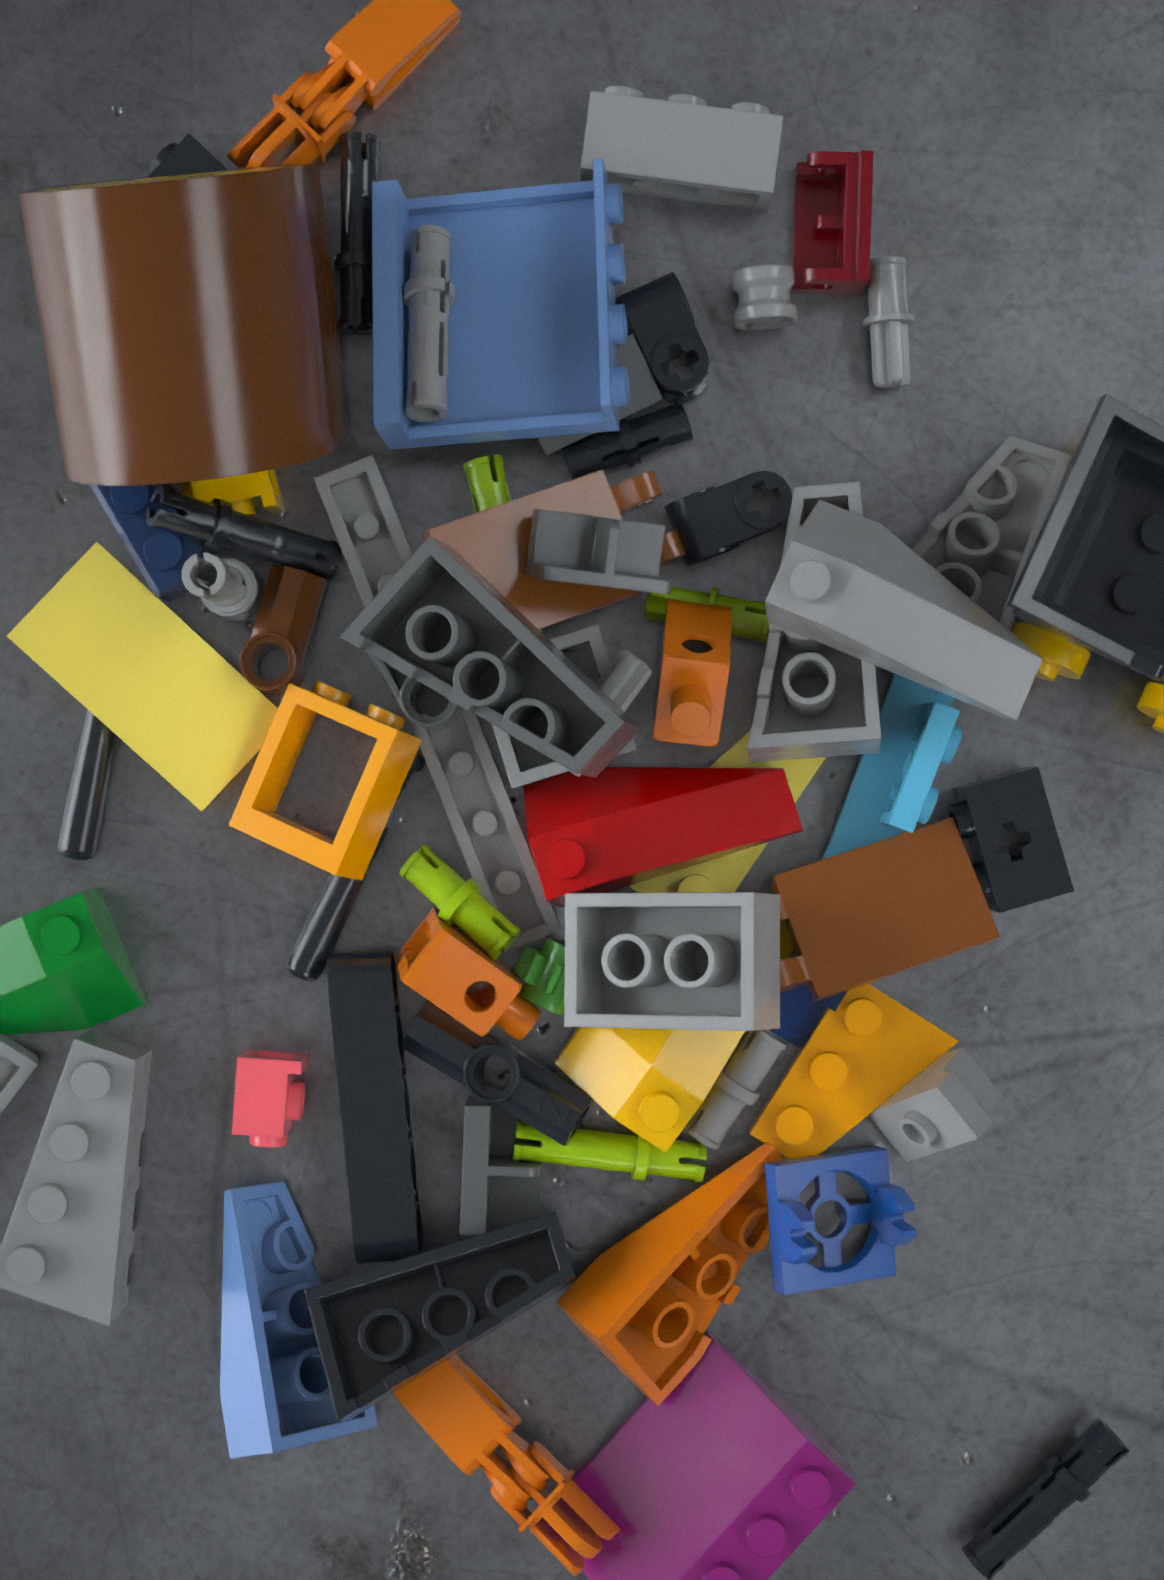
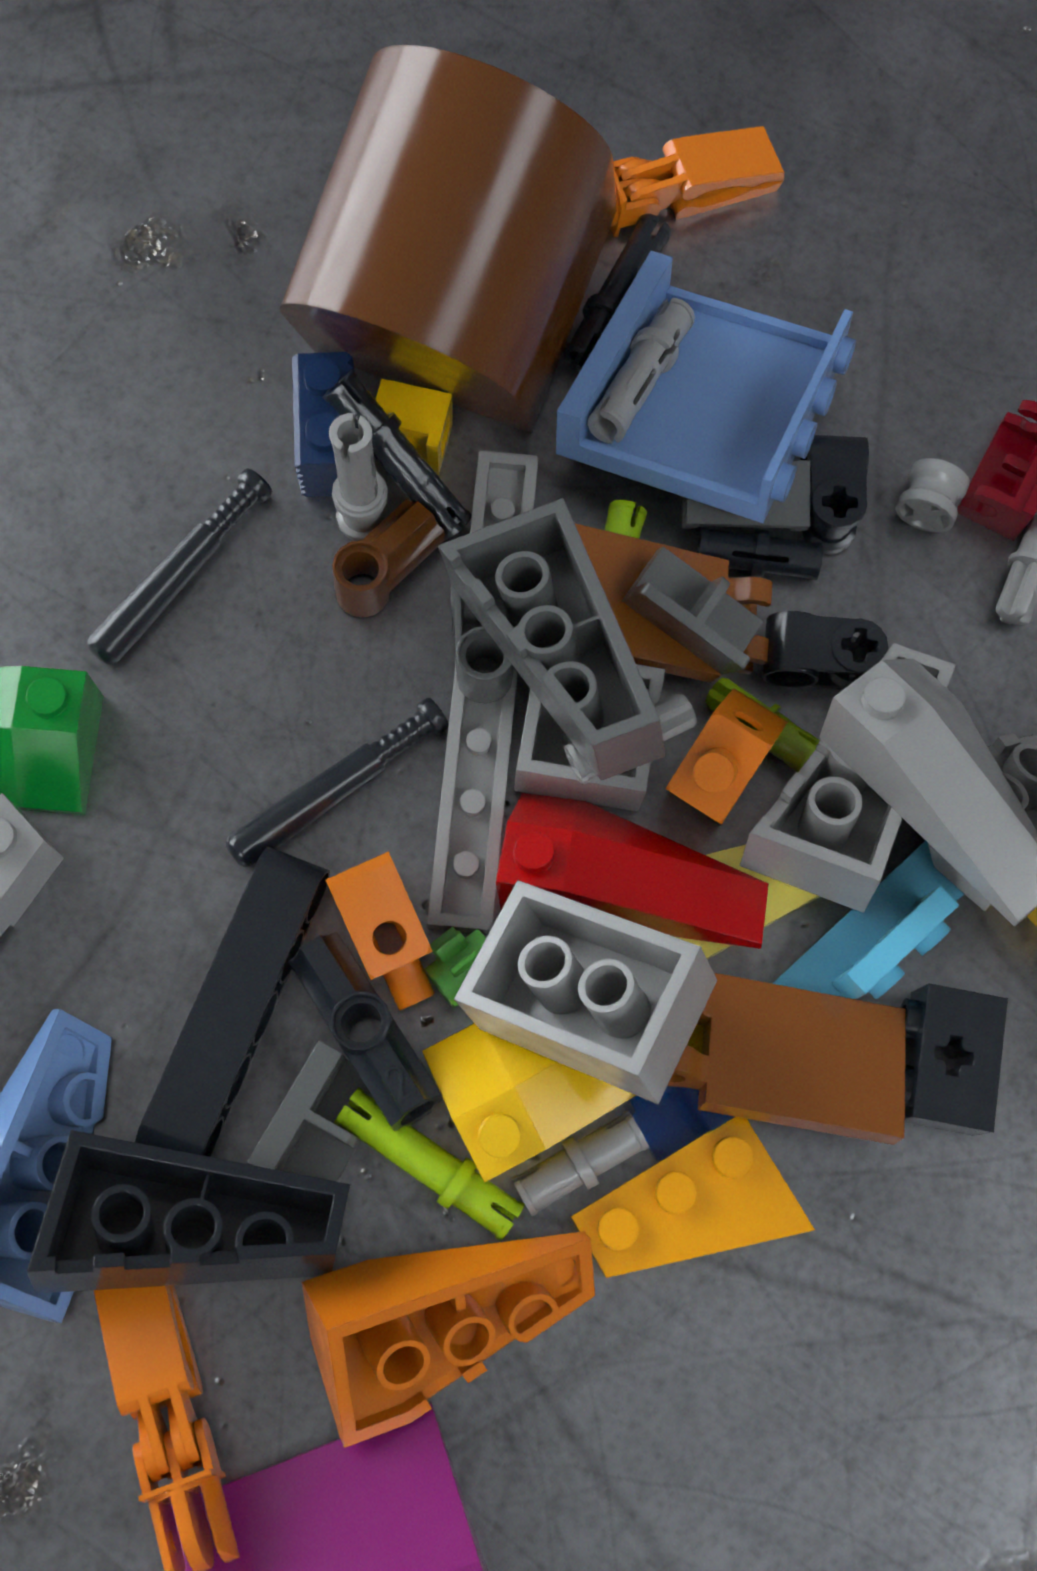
camera: 25 degrees right, 15 degrees down
light yellow tile [7,542,278,812] -> none
light orange window [229,680,422,881] -> none
coral brick [232,1049,310,1148] -> none
lime pin [399,844,521,960] -> none
light grey brick [580,86,784,211] -> none
blue piece [765,1146,917,1295] -> none
light grey brick [868,1047,1003,1162] -> none

